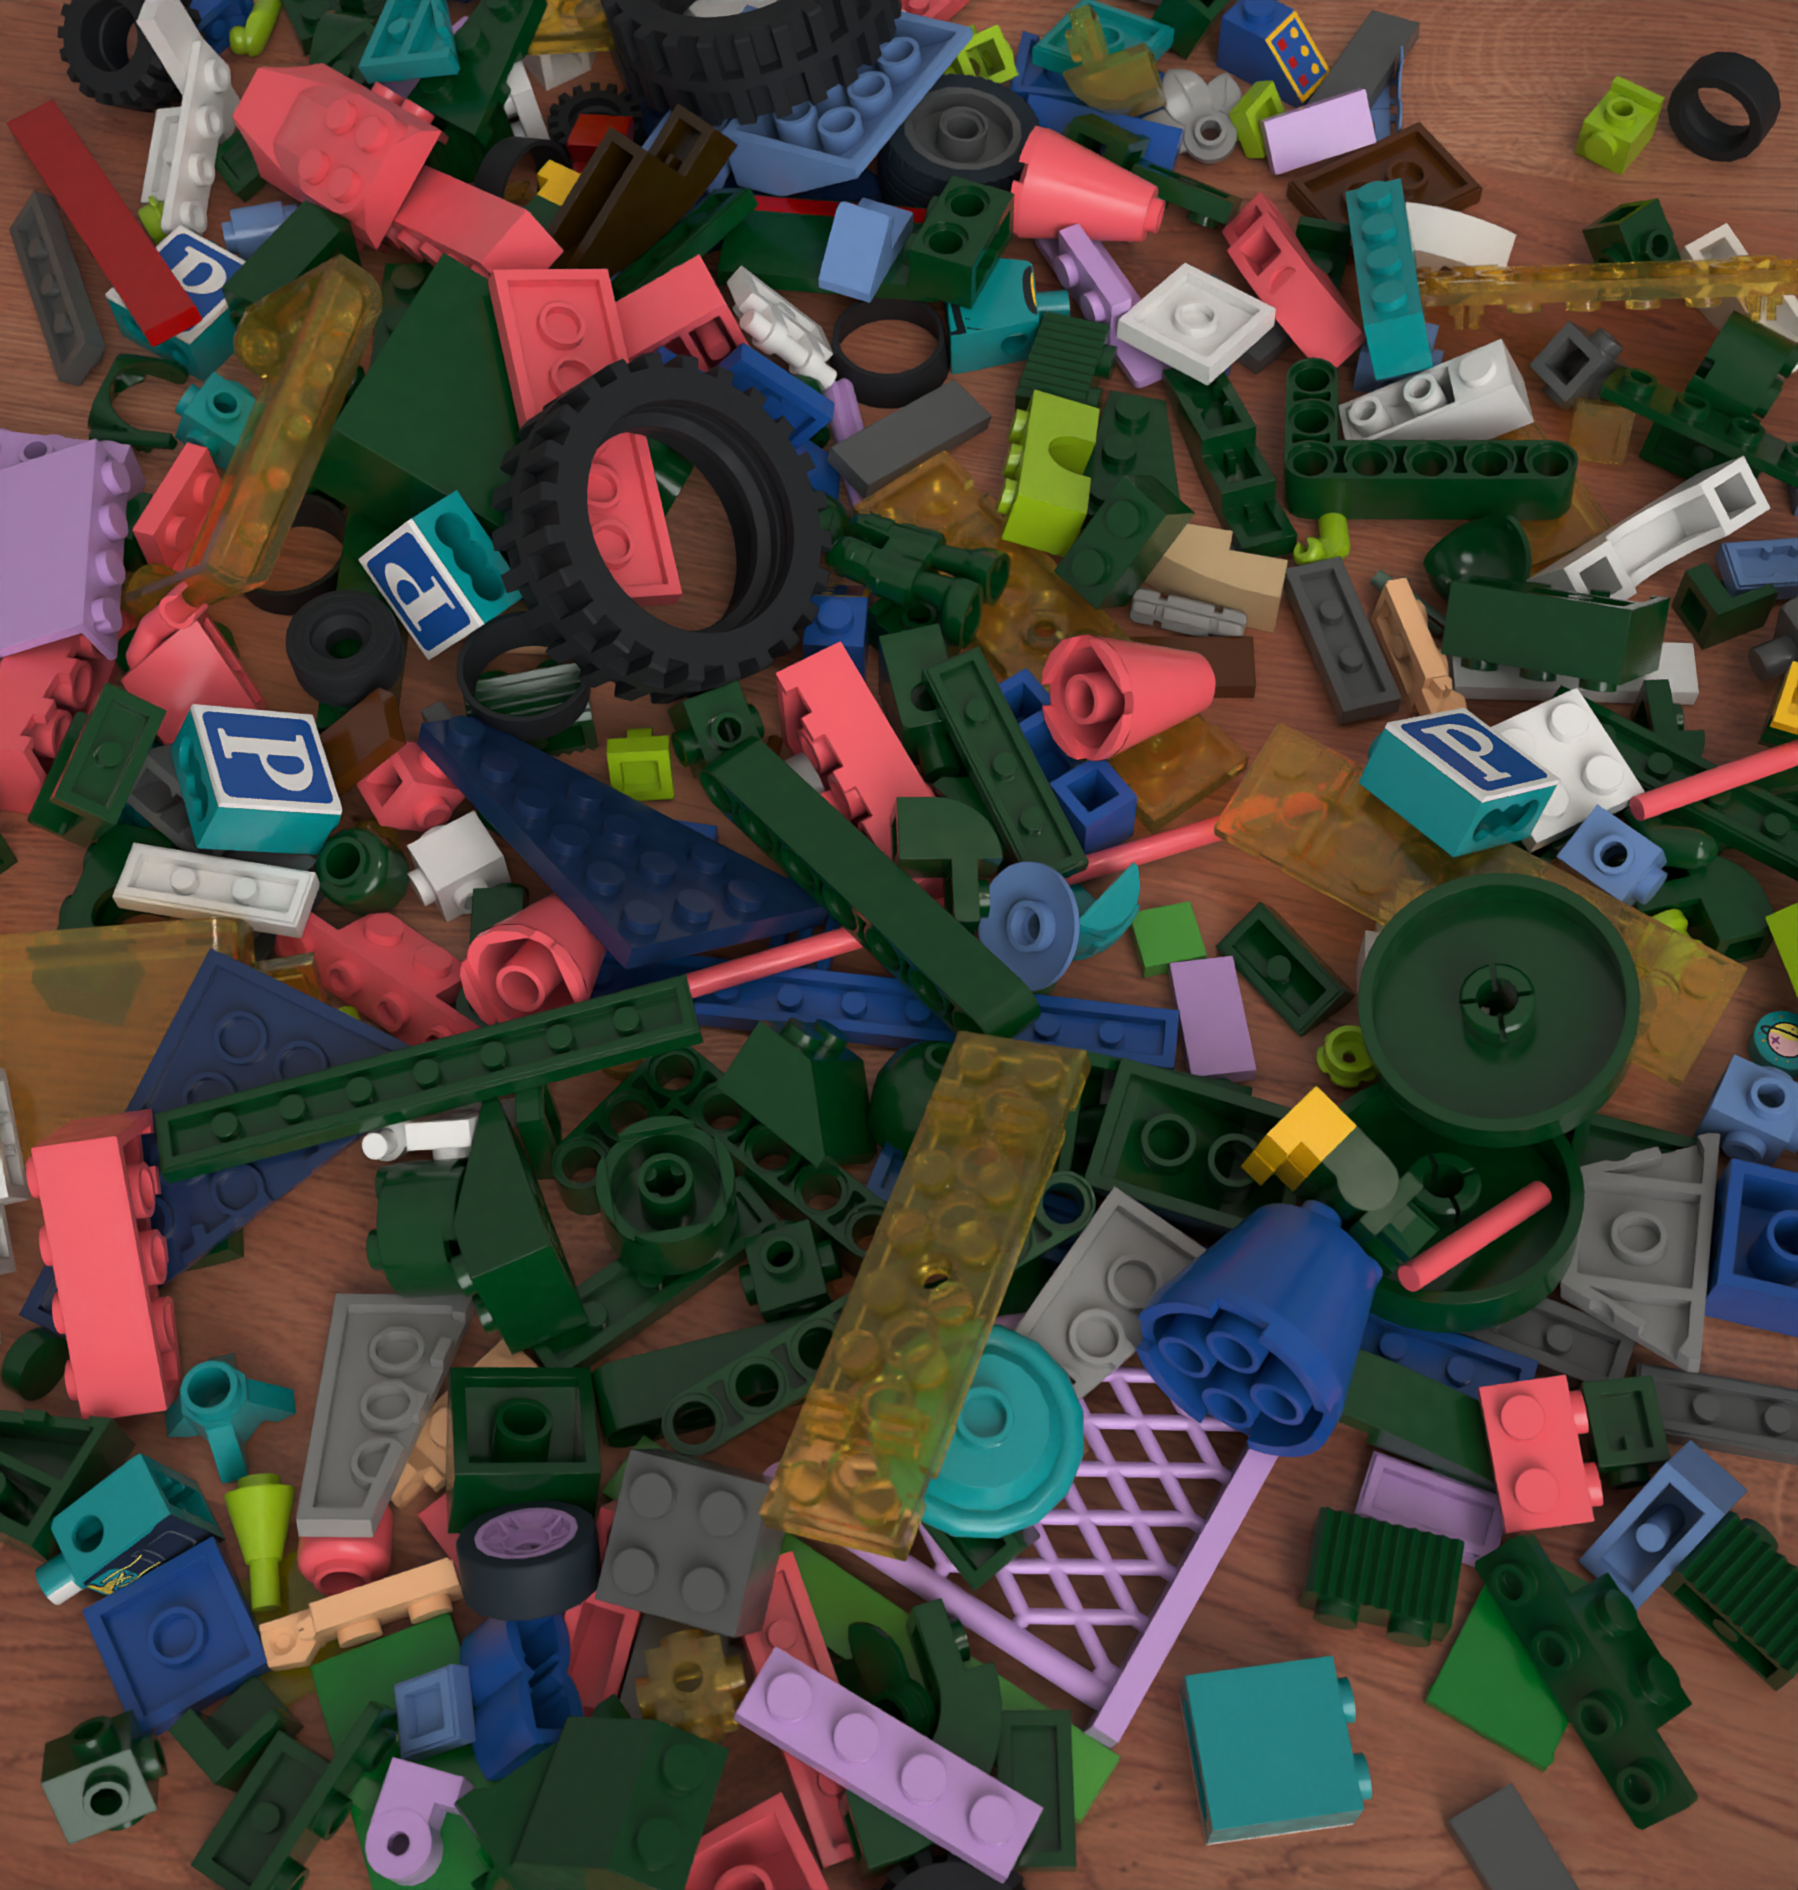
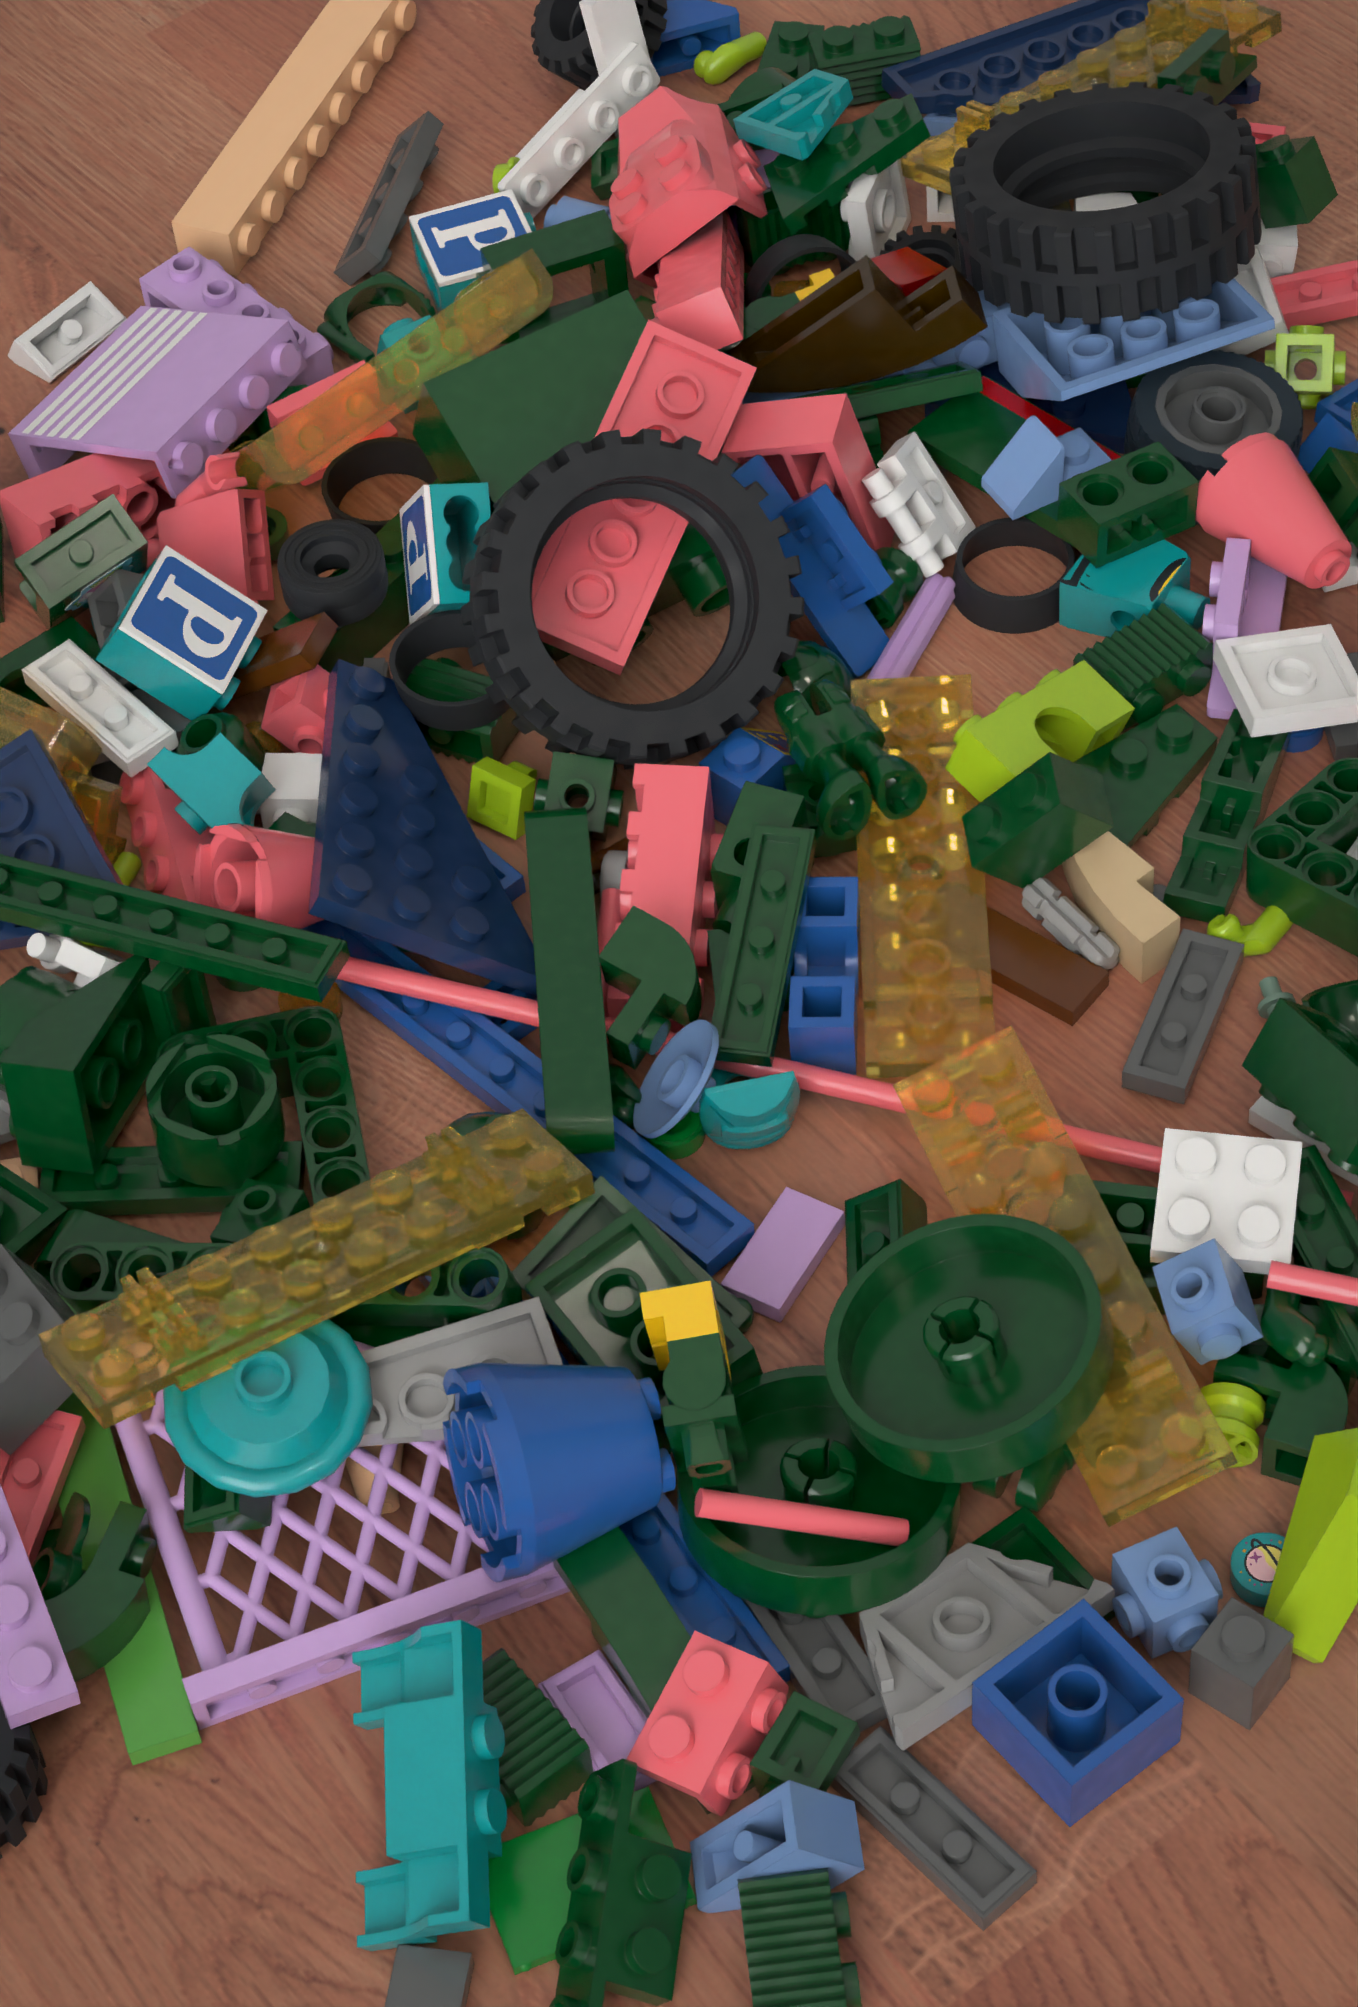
camera: 40 degrees right, 10 degrees down
red tile [6,99,203,347] -> none
dark green slope [717,1017,877,1168] -> none
dark grey tile [827,380,991,499] -> none
dark green tile [996,1710,1077,1872] -> none
coral cone [1041,634,1216,762] -> none
bright green tile [1129,901,1207,978] -> none
teal piece [1179,1656,1372,1845] -> none
piece [1358,708,1560,857] -> none
light nougat hinge [1370,578,1468,716] -> none
none -> teal brick [147,732,276,835]
none -> teal bracket [352,1620,507,1951]

